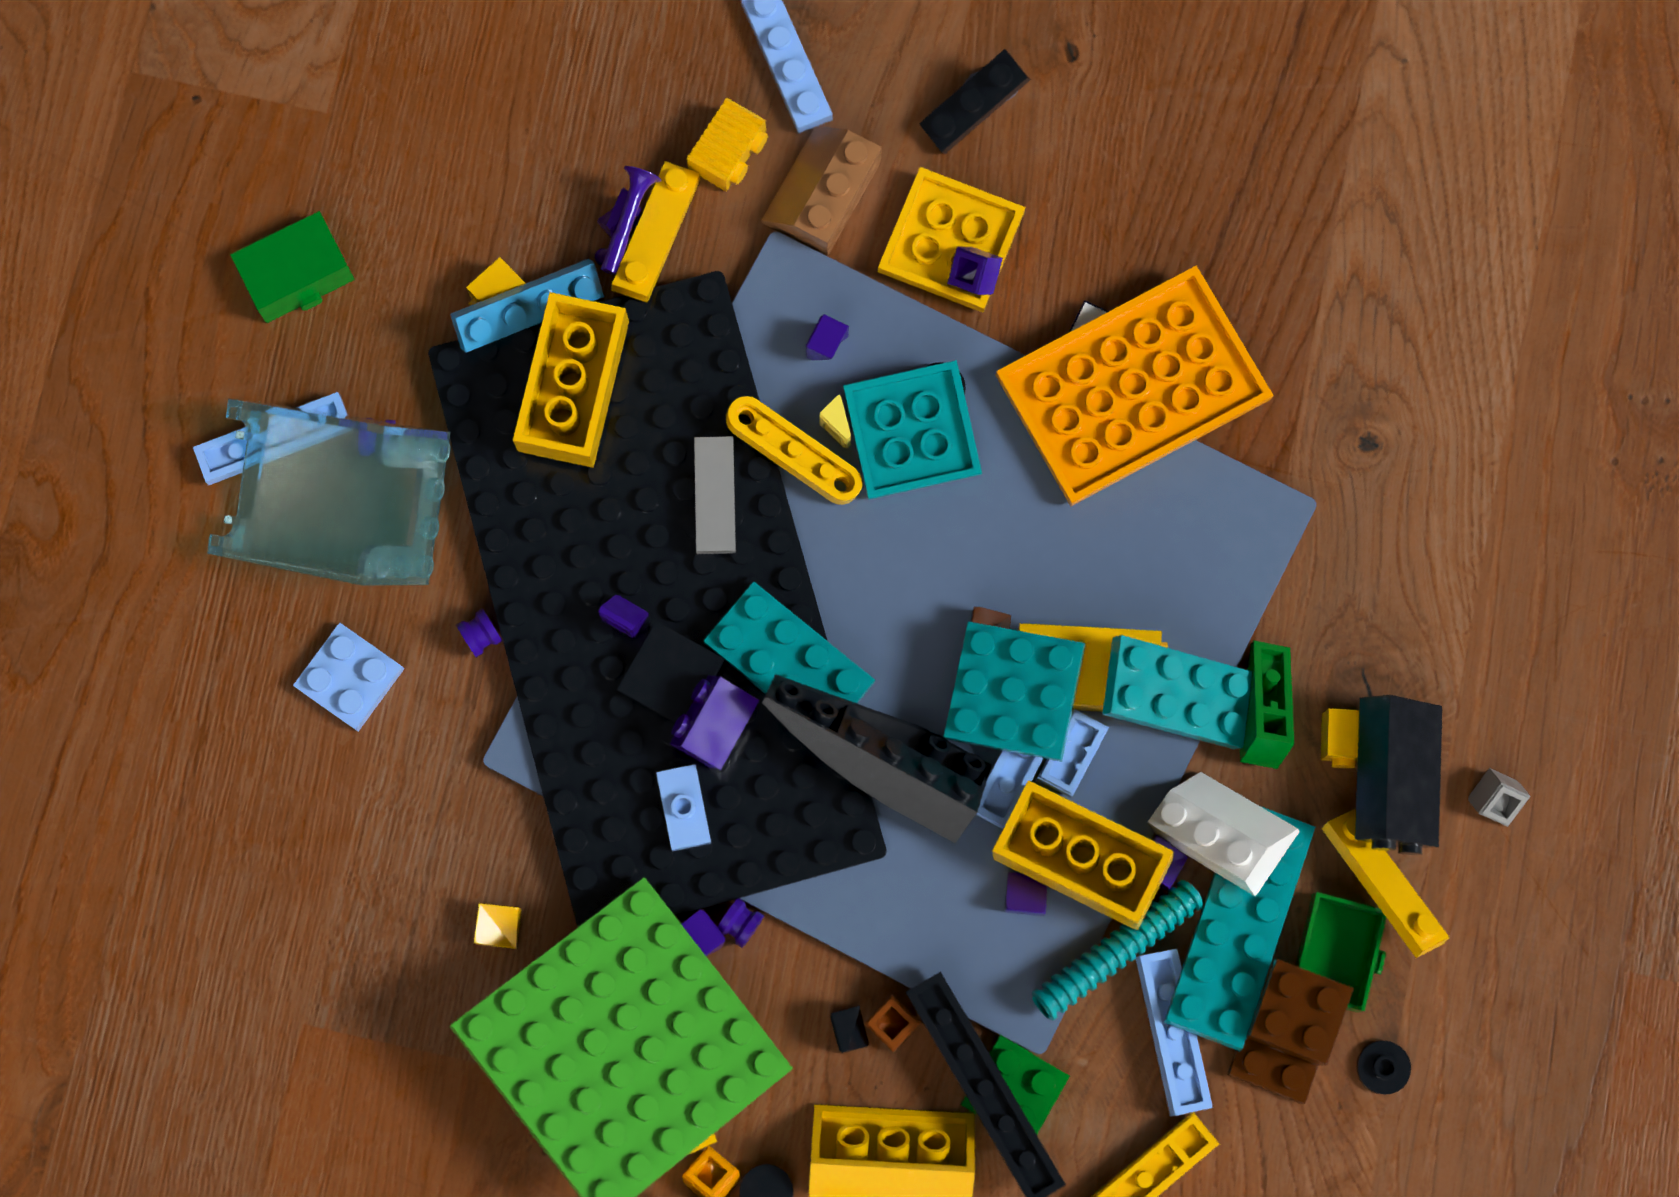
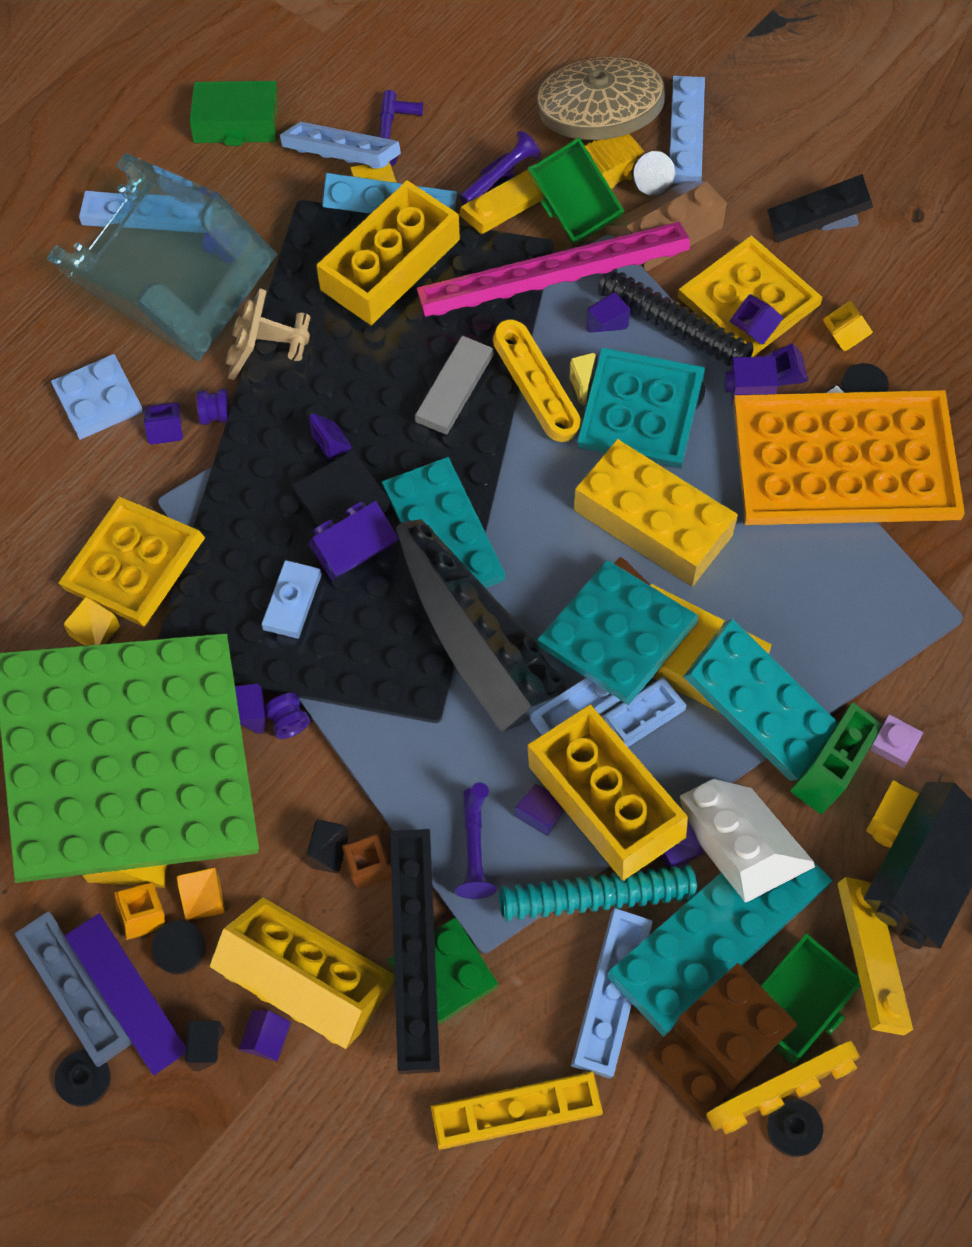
camera: 30 degrees right, 15 degrees down
none -> yellow plate [58,496,205,627]
none -> dark purple slope [144,402,183,444]
none -> light orange slope [177,867,226,922]
none -> tan plate [226,288,310,380]
none -> light blue plate [280,121,401,168]
none -> dark purple piece [378,90,423,167]
none -> dark pink plate [417,222,690,317]
none -> dark purple piece [455,782,496,899]
none -> green container [528,138,624,247]
none -> dark tan dish [537,56,665,140]
none -> yellow brick [574,439,738,587]
none -> black piece [598,269,754,366]
none -> piece [632,151,675,196]
none -> yellow plate [706,1041,860,1134]
none -> dark purple brick [724,356,778,406]
none -> dark purple slope [761,343,808,386]
none -> yellow slope [823,300,873,351]
none -> black piece [841,363,889,393]
none -> lavender plate [870,715,924,768]

